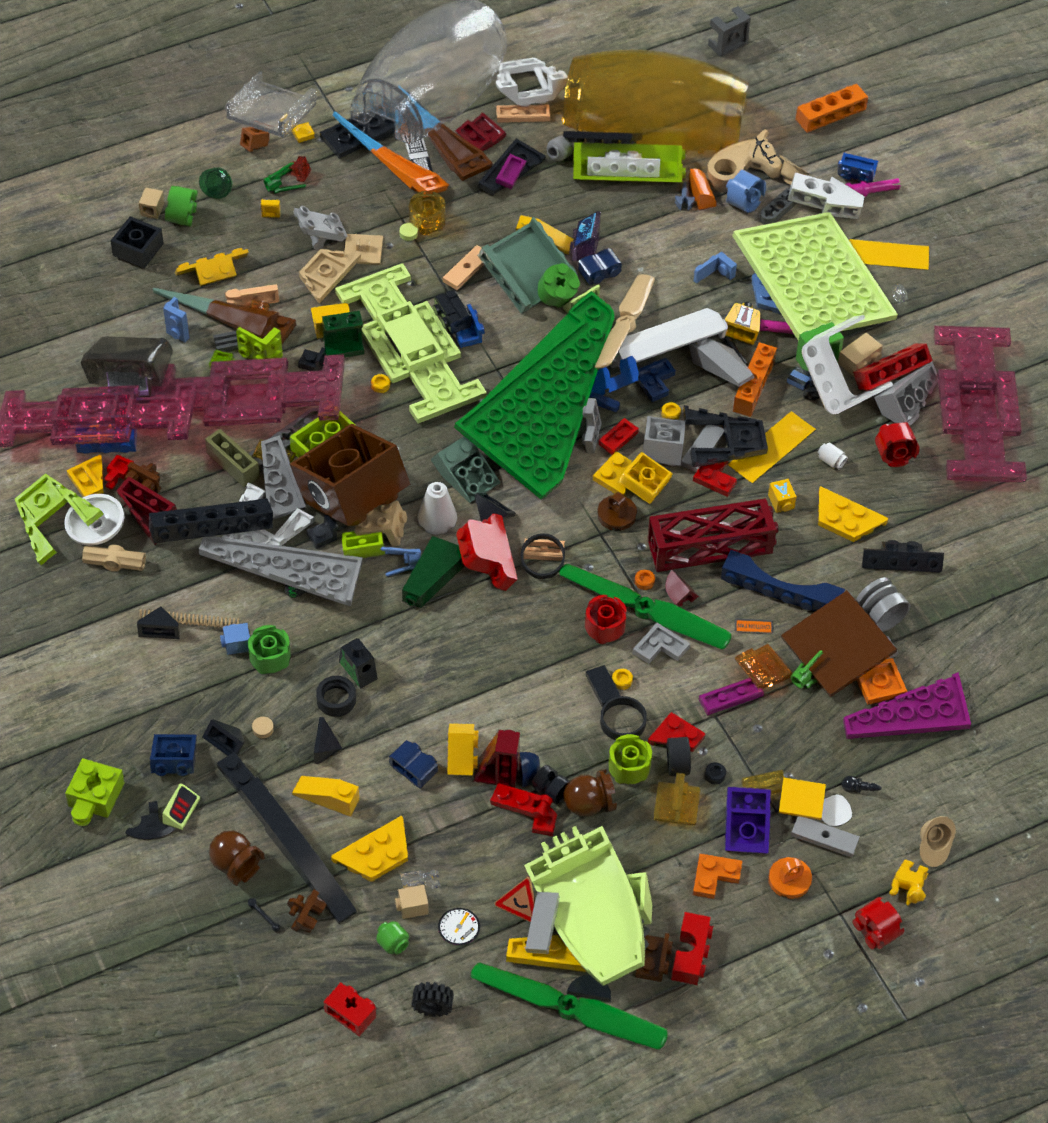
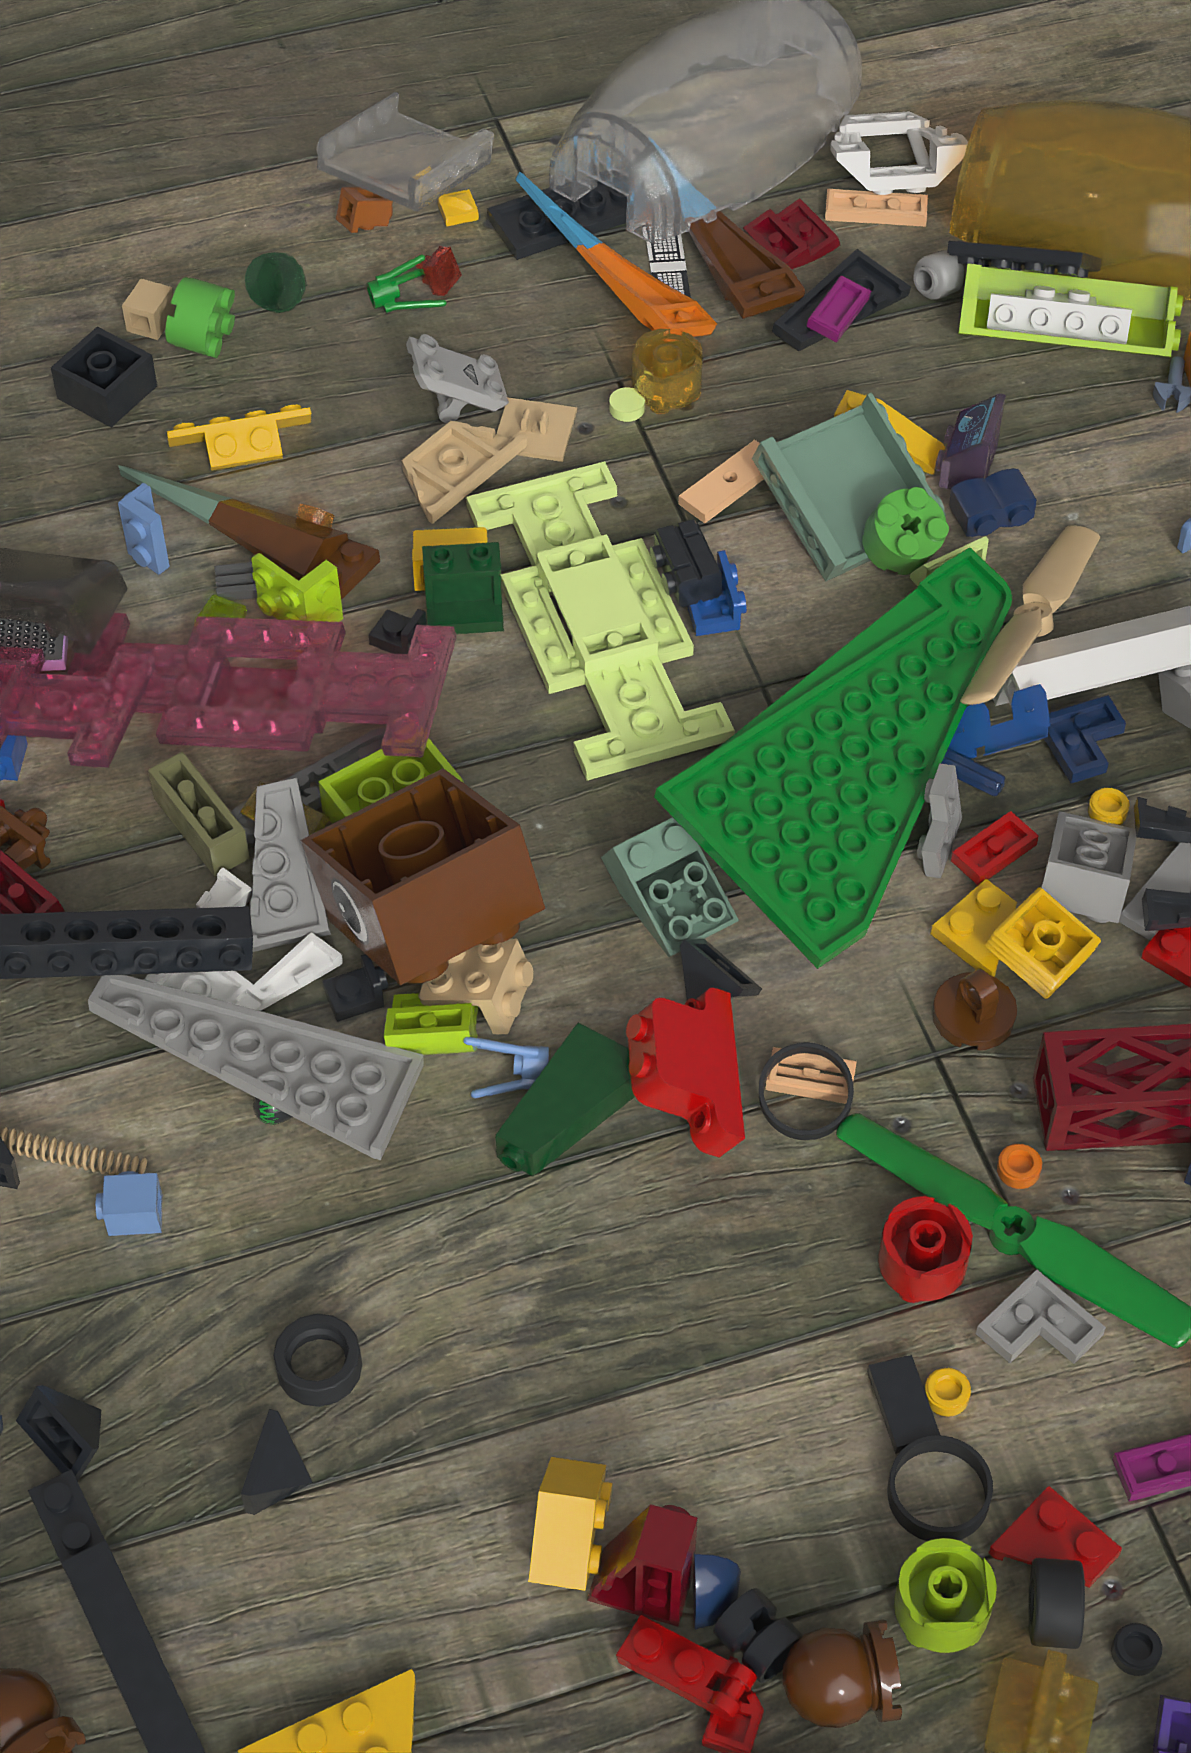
camera: 10 degrees right, 0 degrees up
light nougat hinge [225,284,280,306] -> none
bright green brick [248,625,291,674] -> none
tan tile [252,717,274,738] -> none
yellow tile [261,200,281,218] -> none
yellow slope [292,776,359,817] -> none
black torso [339,638,378,689] -> none
yellow tile [371,374,390,393] -> none
dark blue brick [389,740,438,789] -> none
white cone [417,482,457,535] -> none
brick [665,570,699,606] -> none

